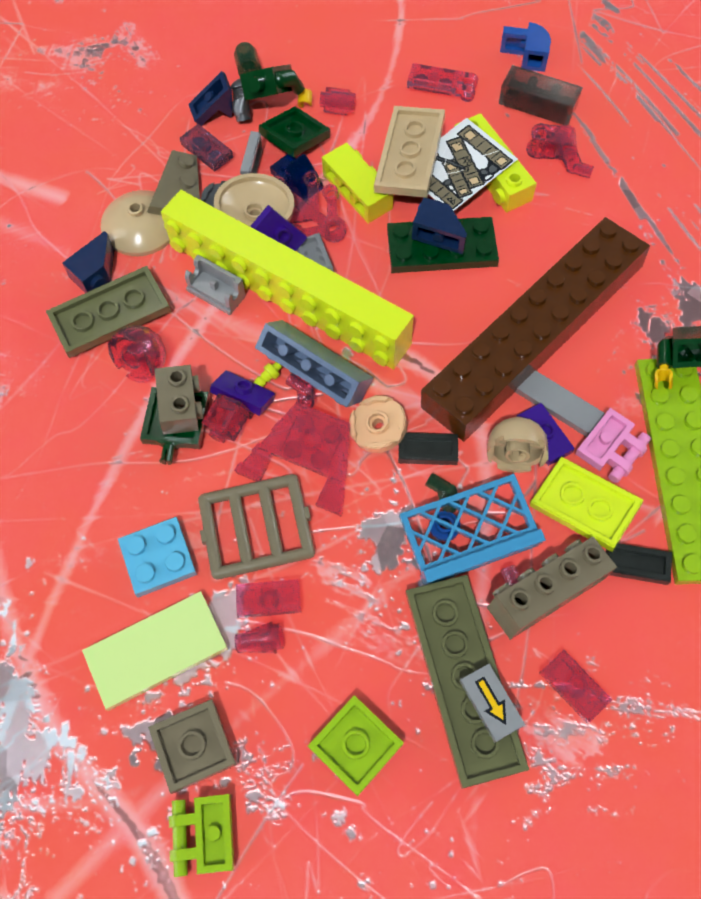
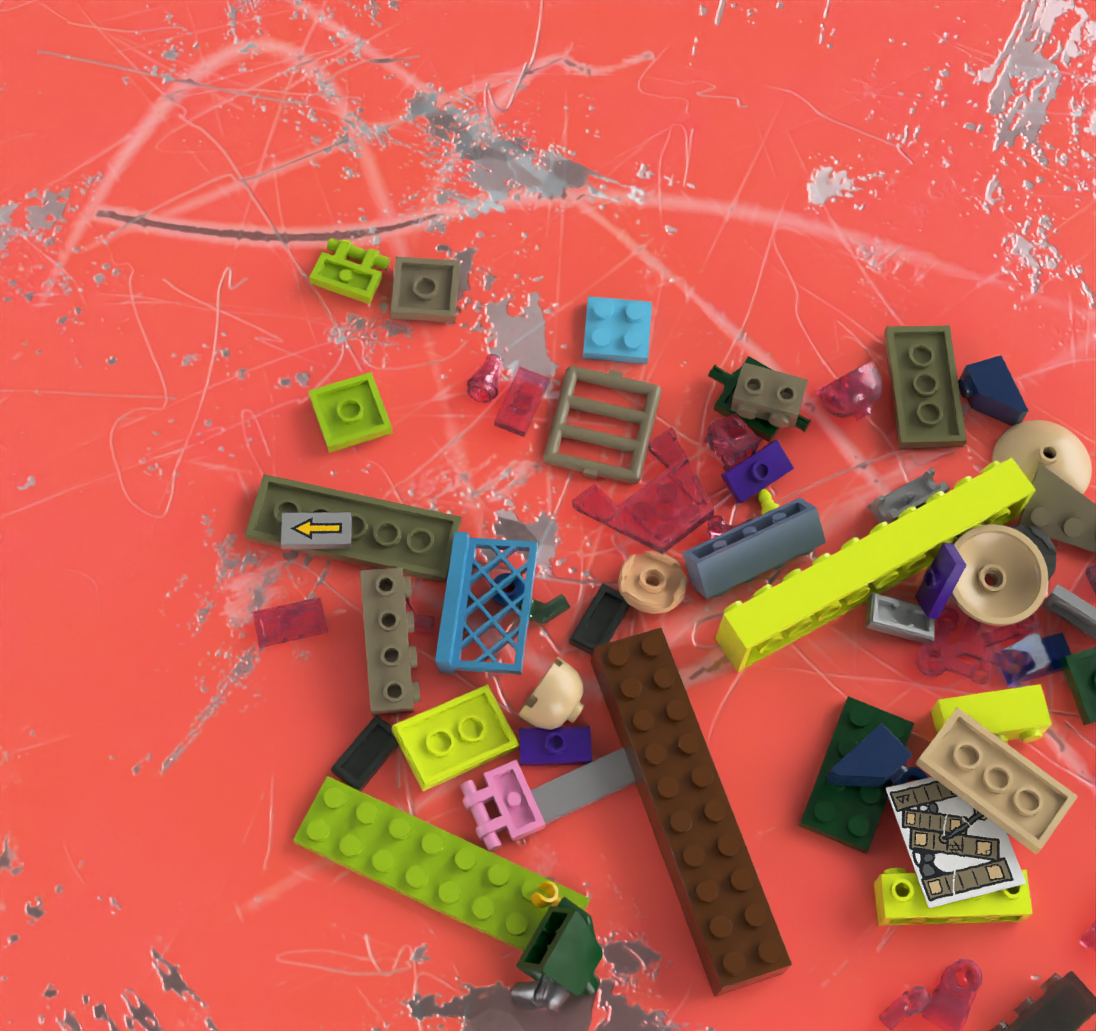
camera: 110 degrees right, 0 degrees up
yellowish green tile [82,591,228,711] -> none

